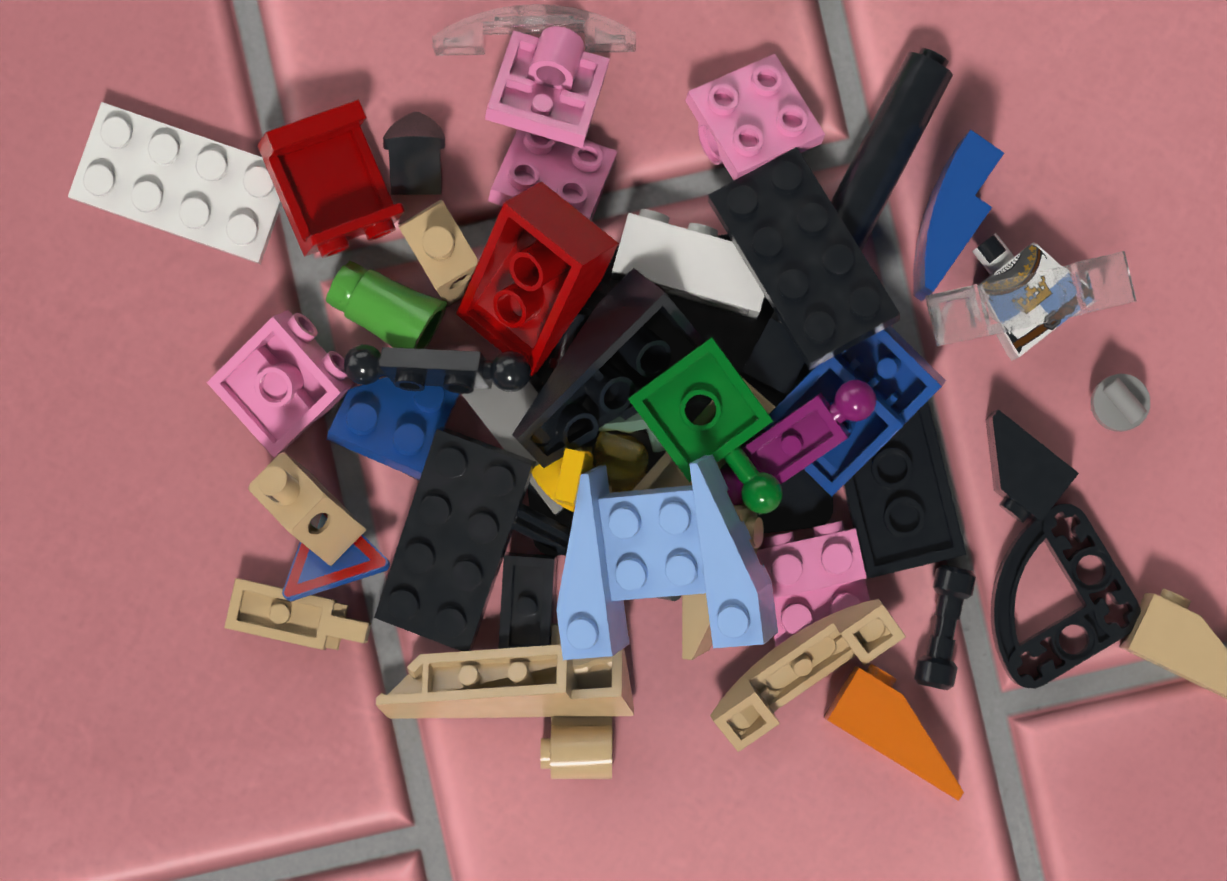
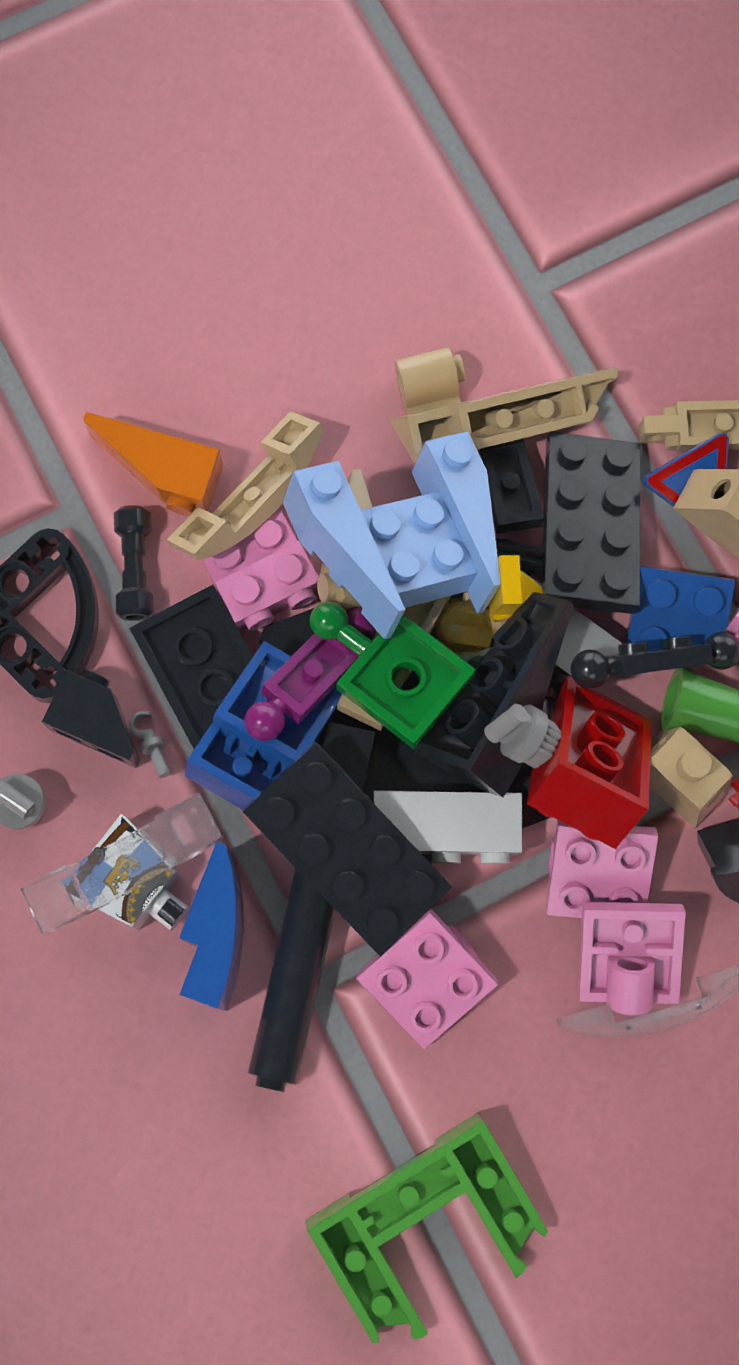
camera: 170 degrees right, 10 degrees down
none -> light grey hand [129,710,170,778]
none -> light grey piece [485,704,561,768]

